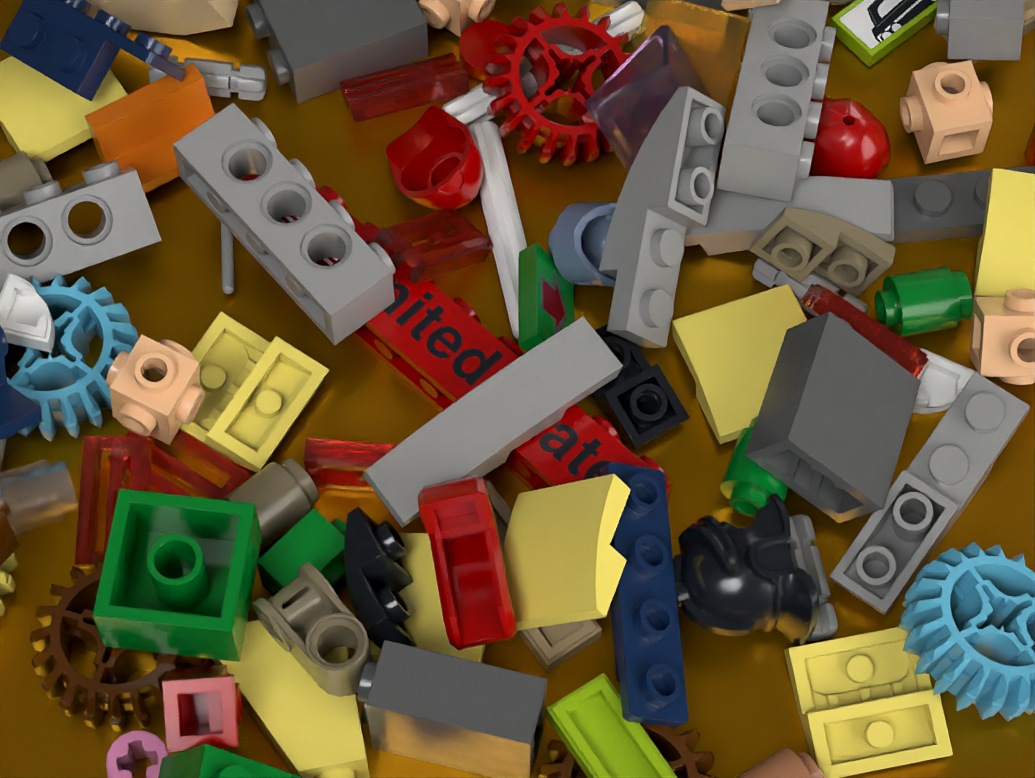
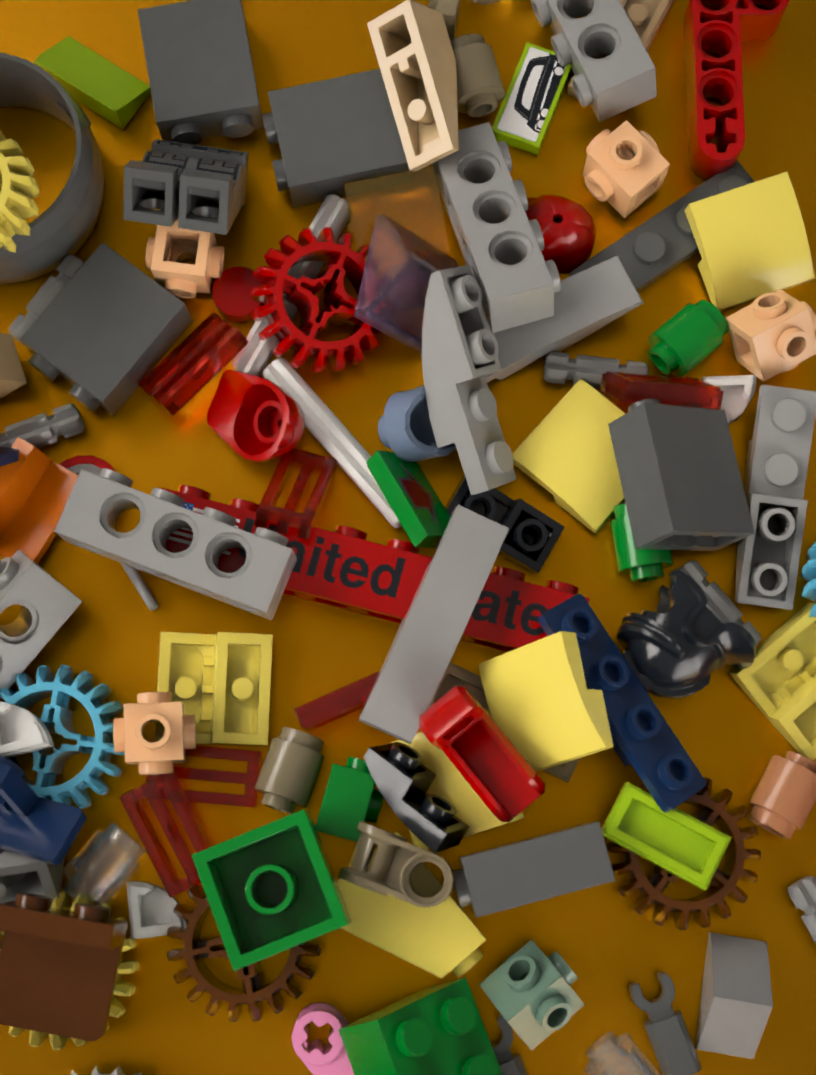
camera: 25 degrees left, 15 degrees up
brick [162,665,242,752] -> none
dark tan slope [749,207,896,298] -> none
none -> white tile [126,881,188,939]

